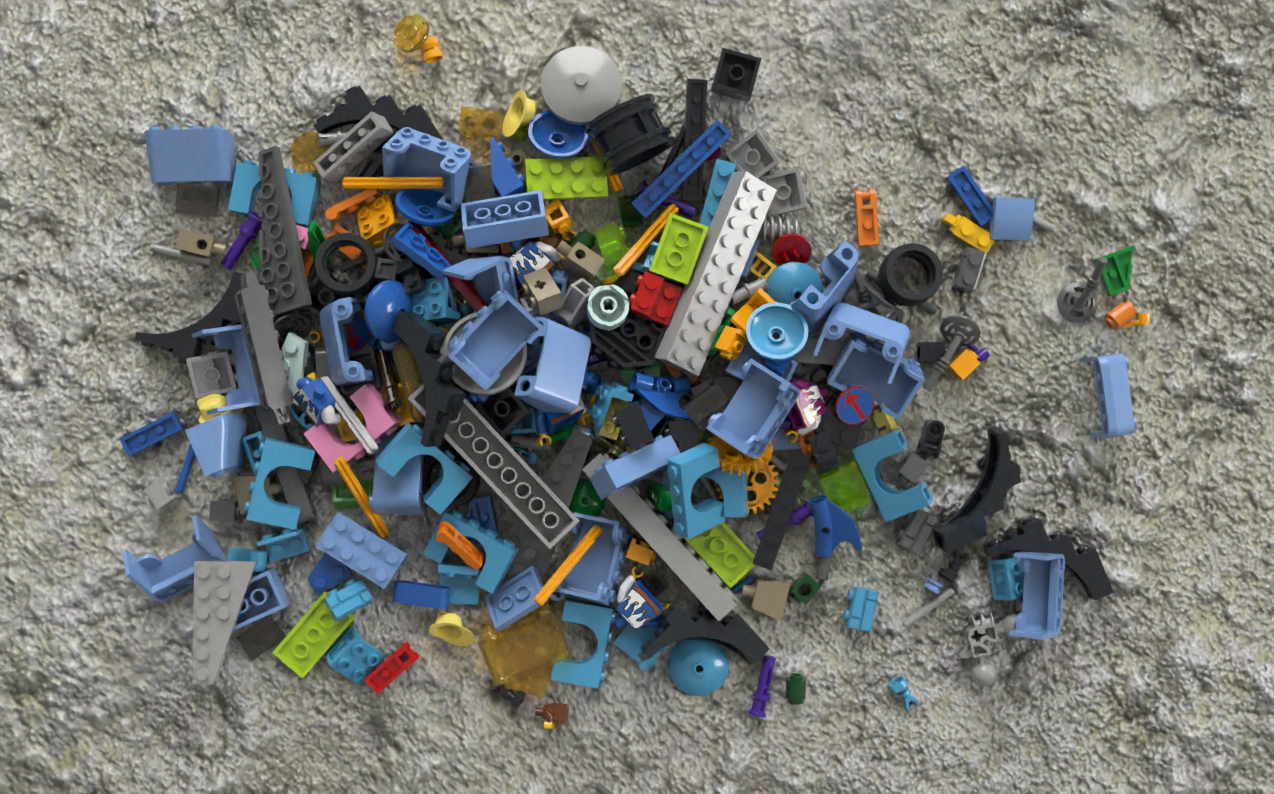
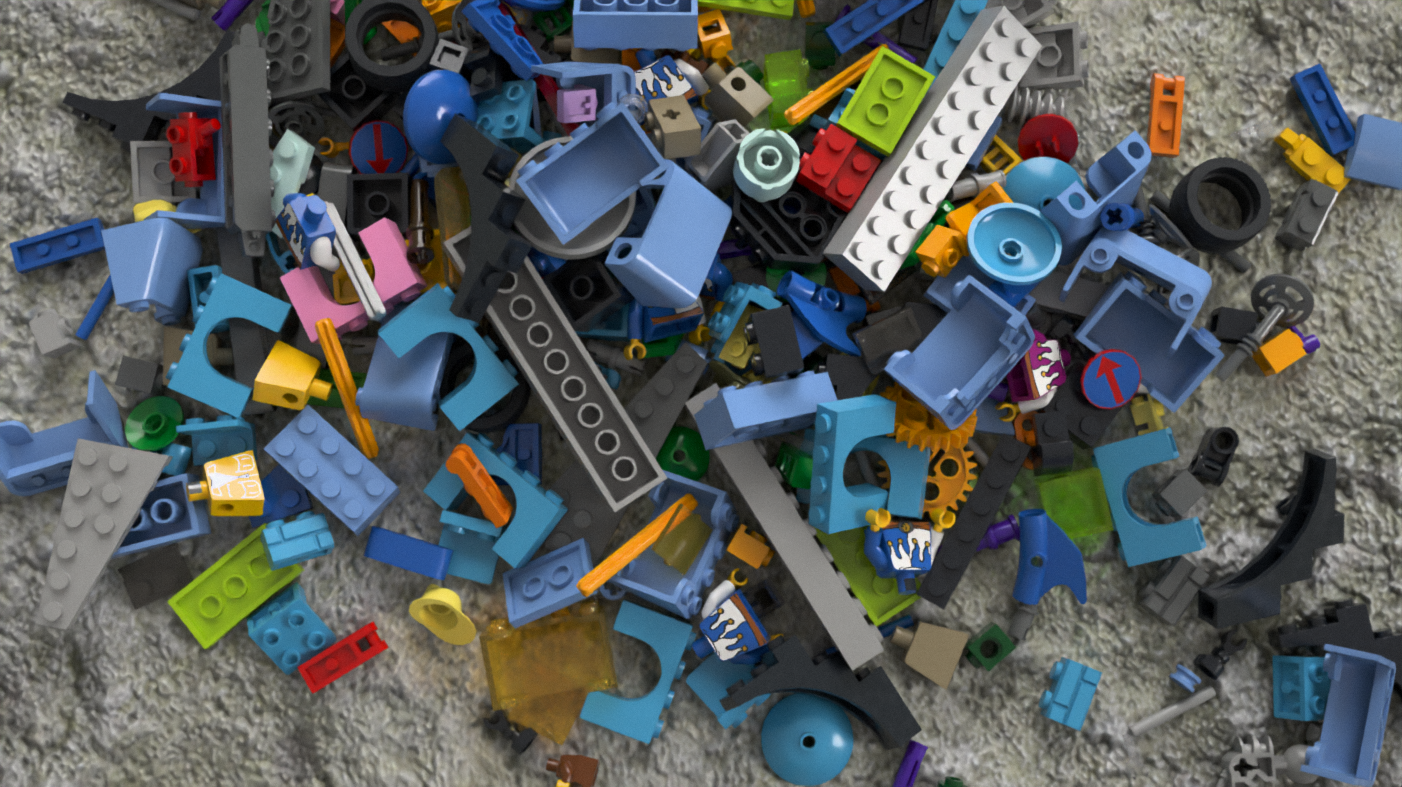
camera: 10 degrees right, 5 degrees down
medium blue windscreen [320,297,375,386] -> none
none -> green dish [125,396,184,452]
none -> red brick [166,112,221,187]
none -> yellow torso [186,450,265,516]
none -> yellow torso [252,340,333,410]
none -> lavender bracket [557,84,598,123]
none -> clear plate [617,94,648,123]
none -> clear yellow piece [651,504,713,575]
none -> torso [863,508,956,595]
none -> blue pin [1100,203,1144,231]

